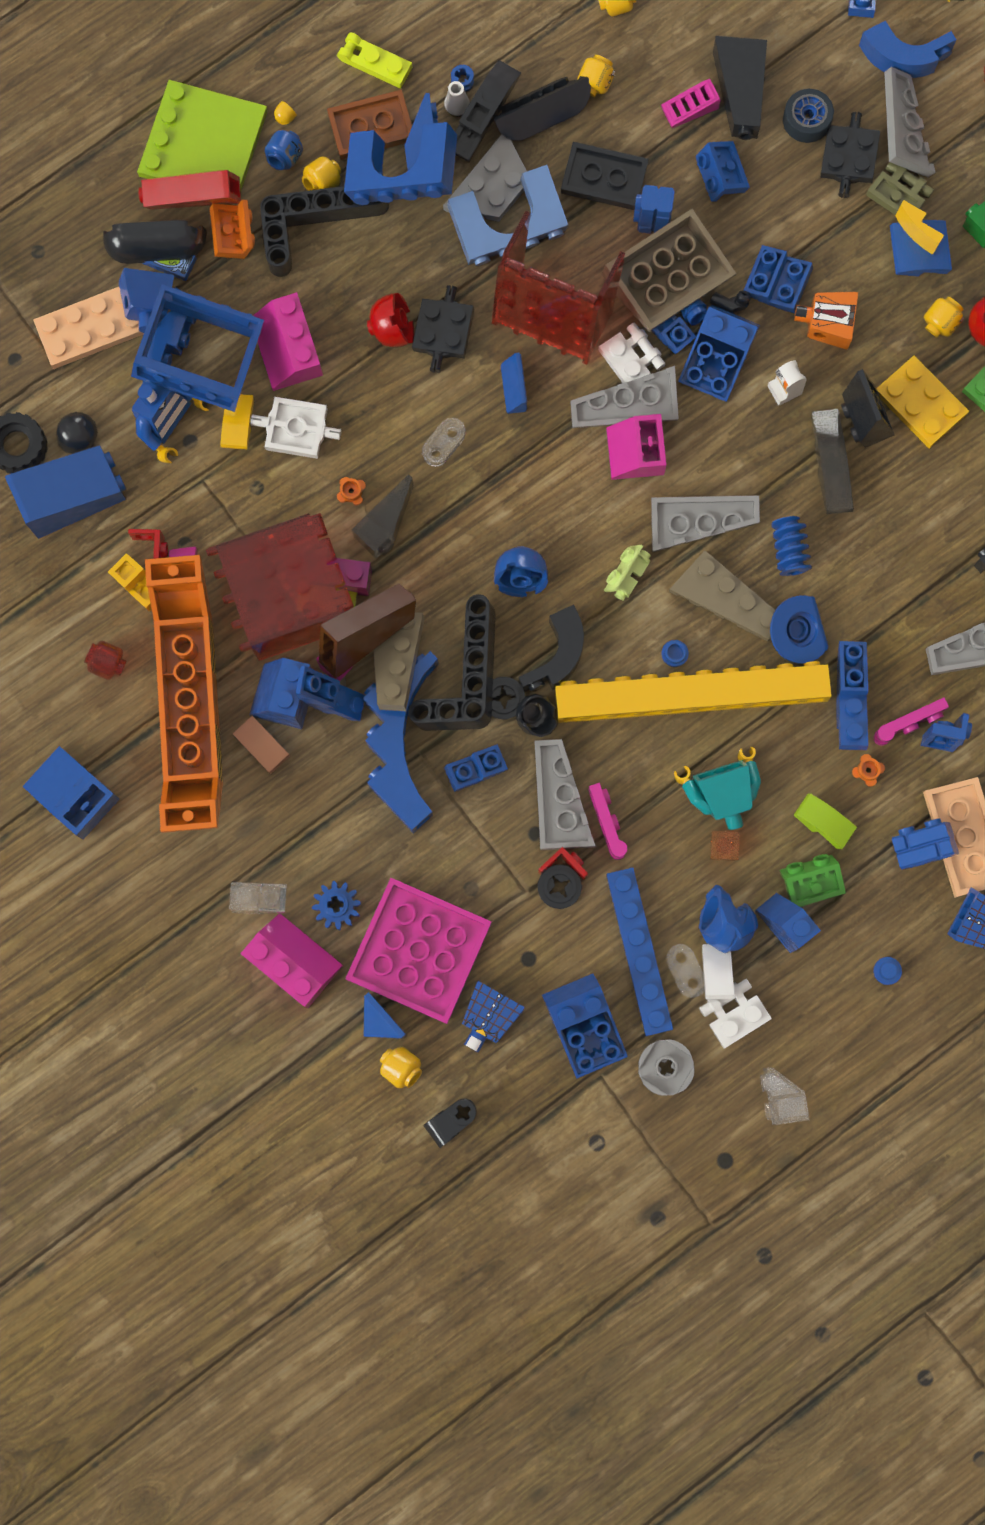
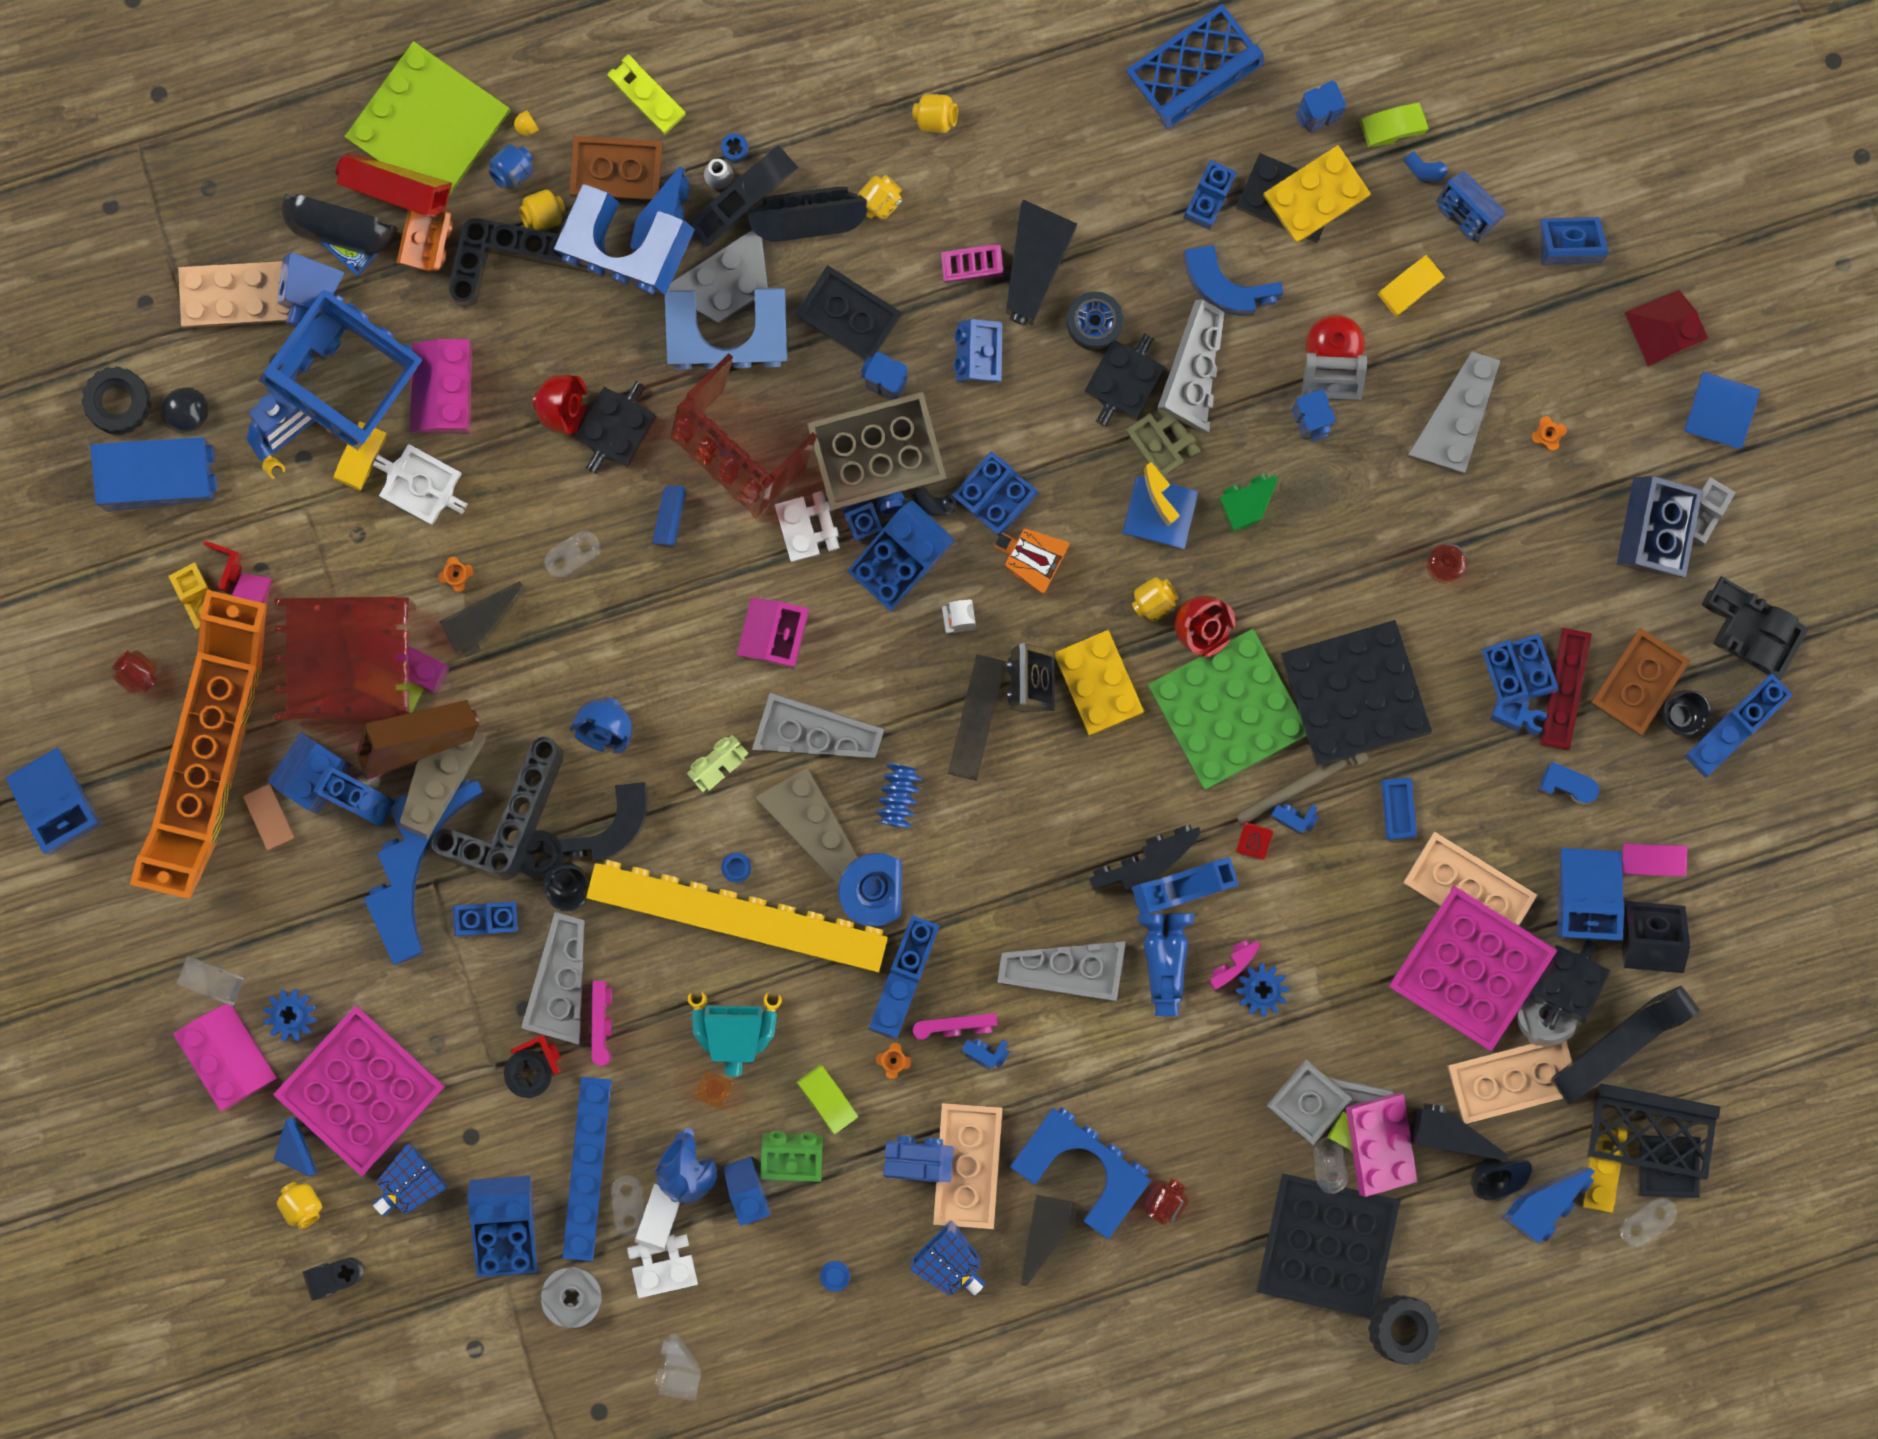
camera: 10 degrees right, 5 degrees up
light grey wing [570,366,679,428] -> none

